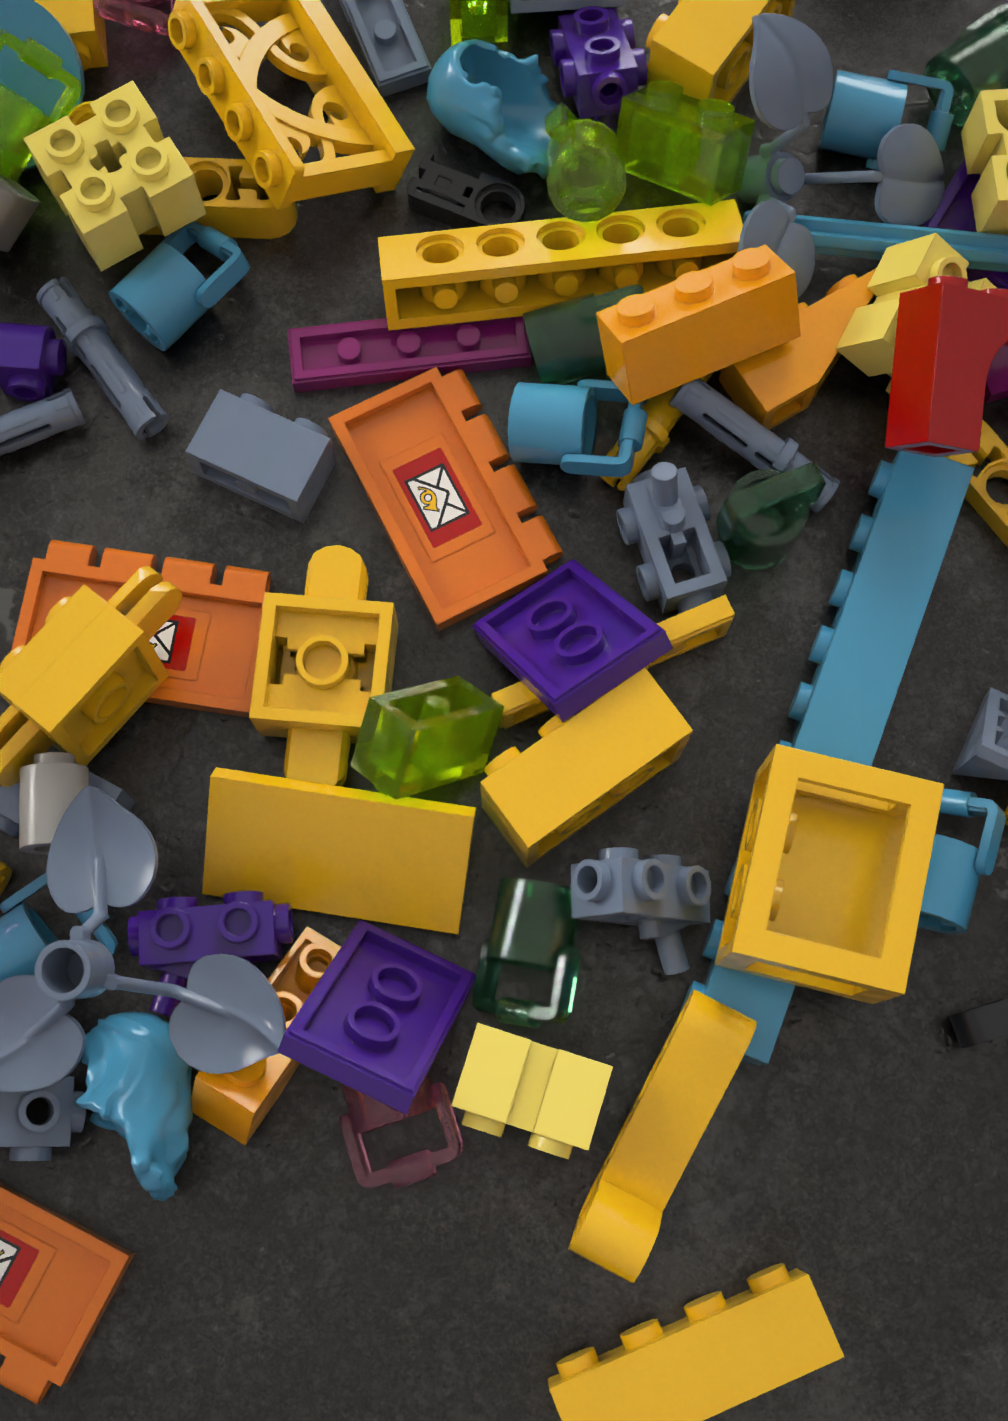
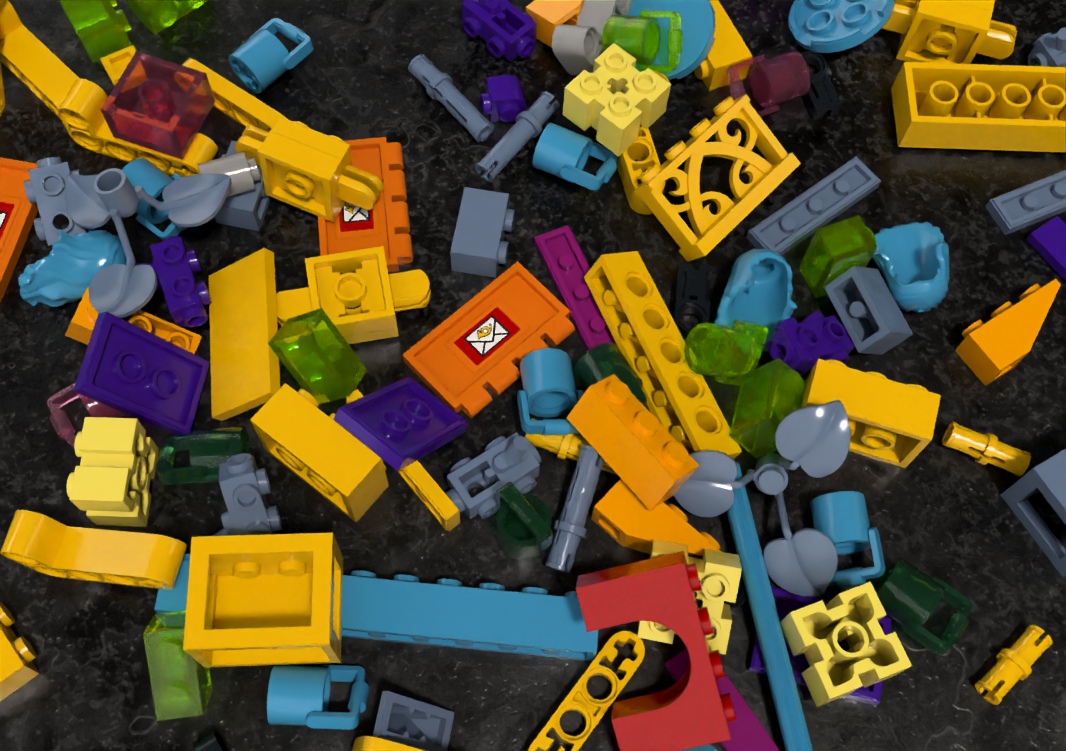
camera: 70 degrees right, 10 degrees down
none -> clear neon green brick [143,610,212,721]

